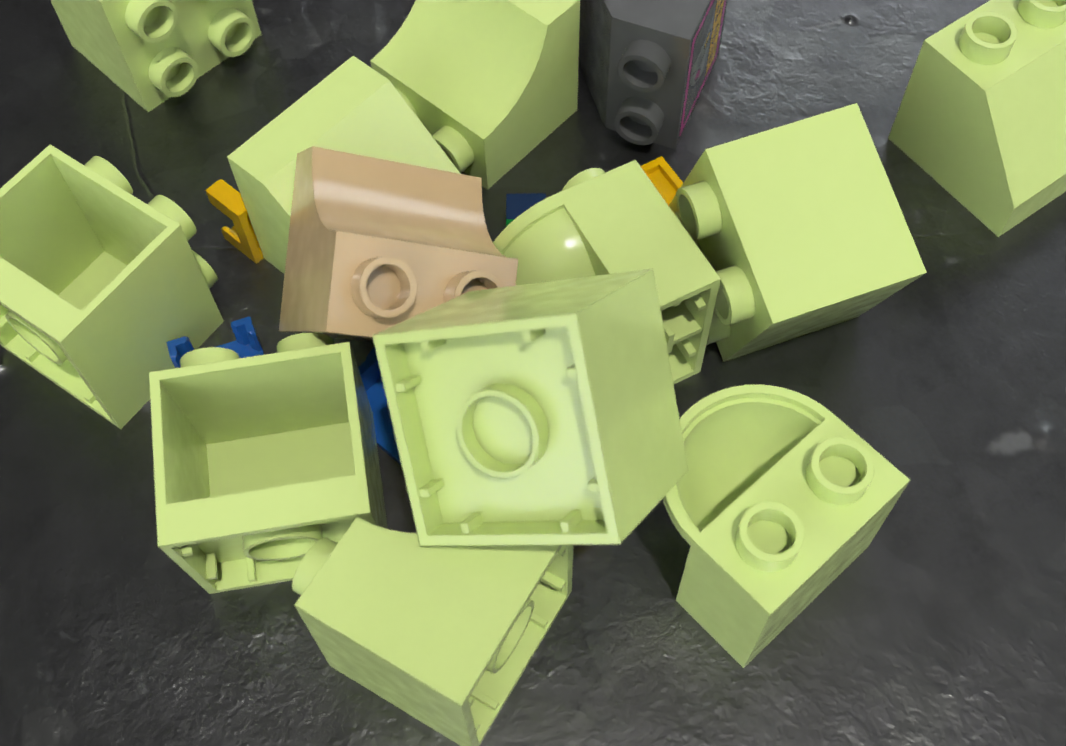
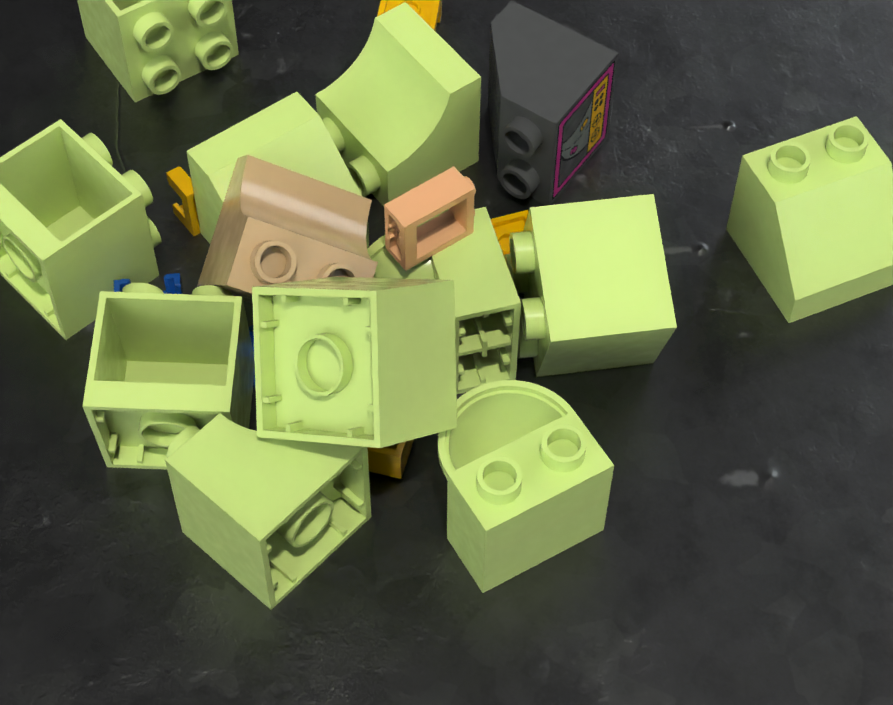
camera: 10 degrees right, 5 degrees down
none -> light nougat window [384,166,476,271]

